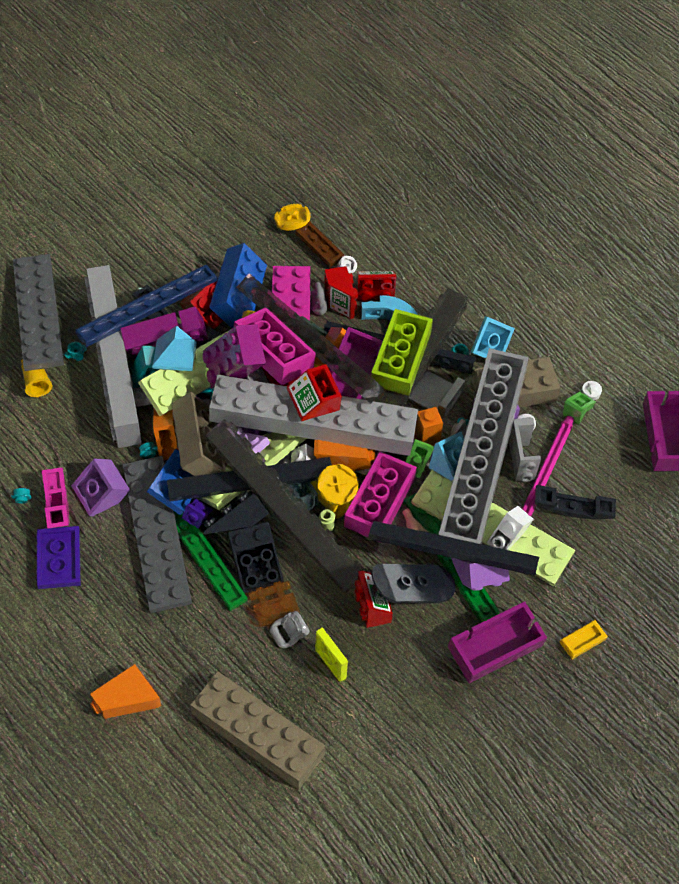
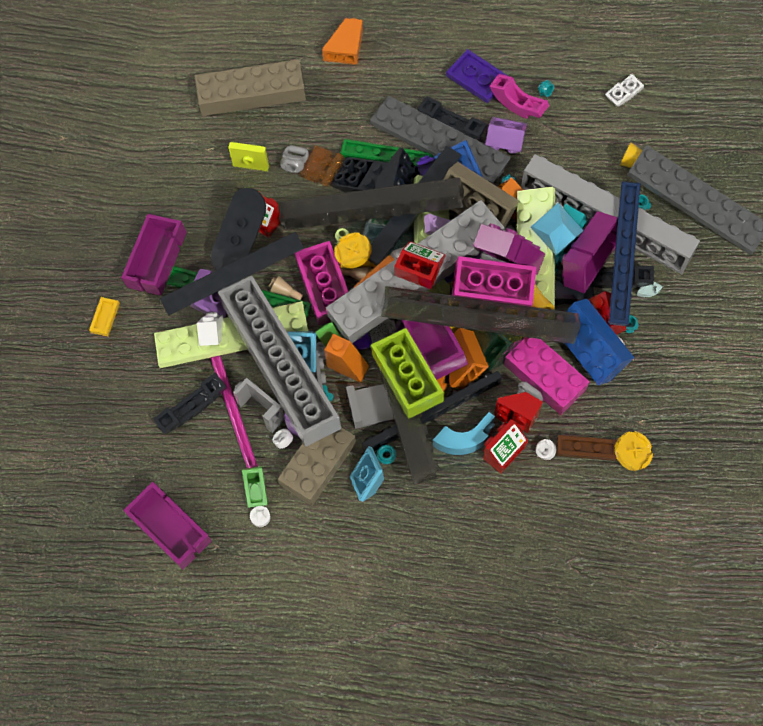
camera: 140 degrees right, 10 degrees up
none -> black slope [417,96,488,139]

